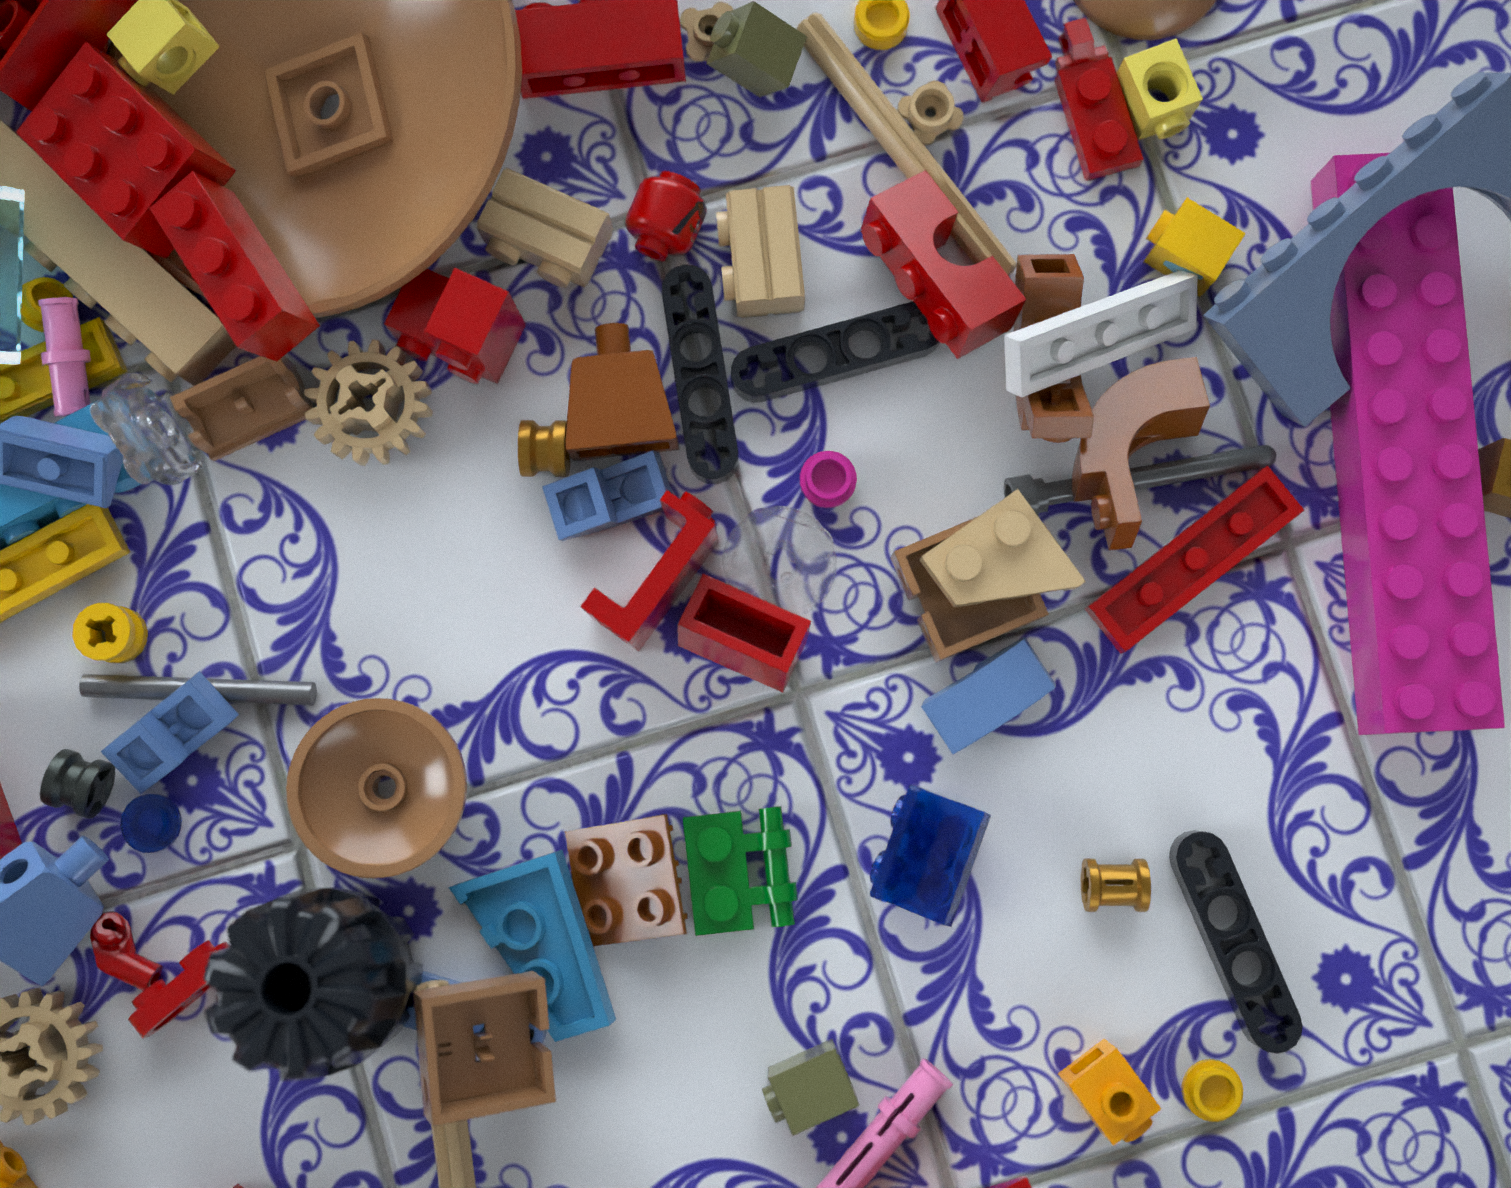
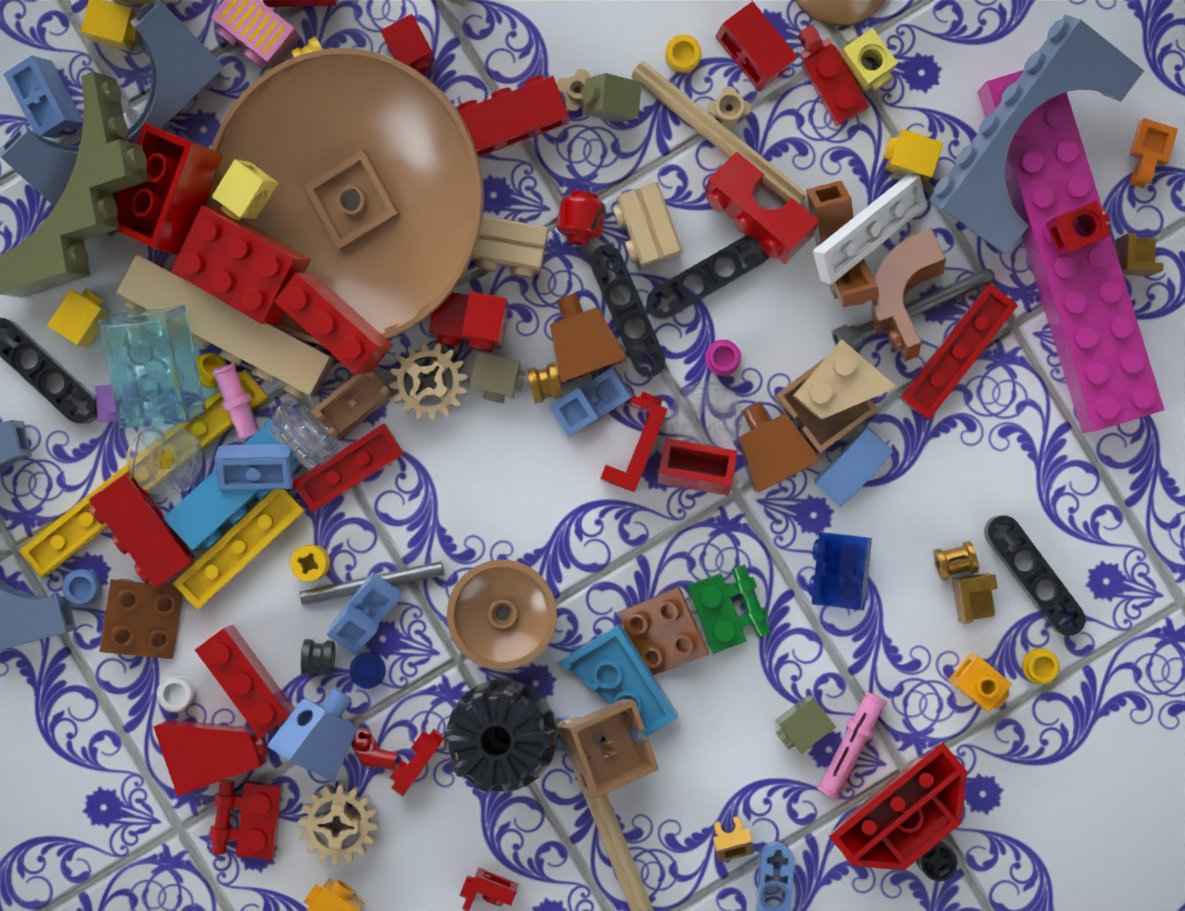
camera: 15 degrees left, 5 degrees up
none -> red plate [293,423,405,513]
none -> dark tan brick [469,352,526,403]
none -> dark orange torso [737,401,820,493]
none -> pearl gold panel [952,573,998,624]
none -> red brick [1045,200,1111,257]

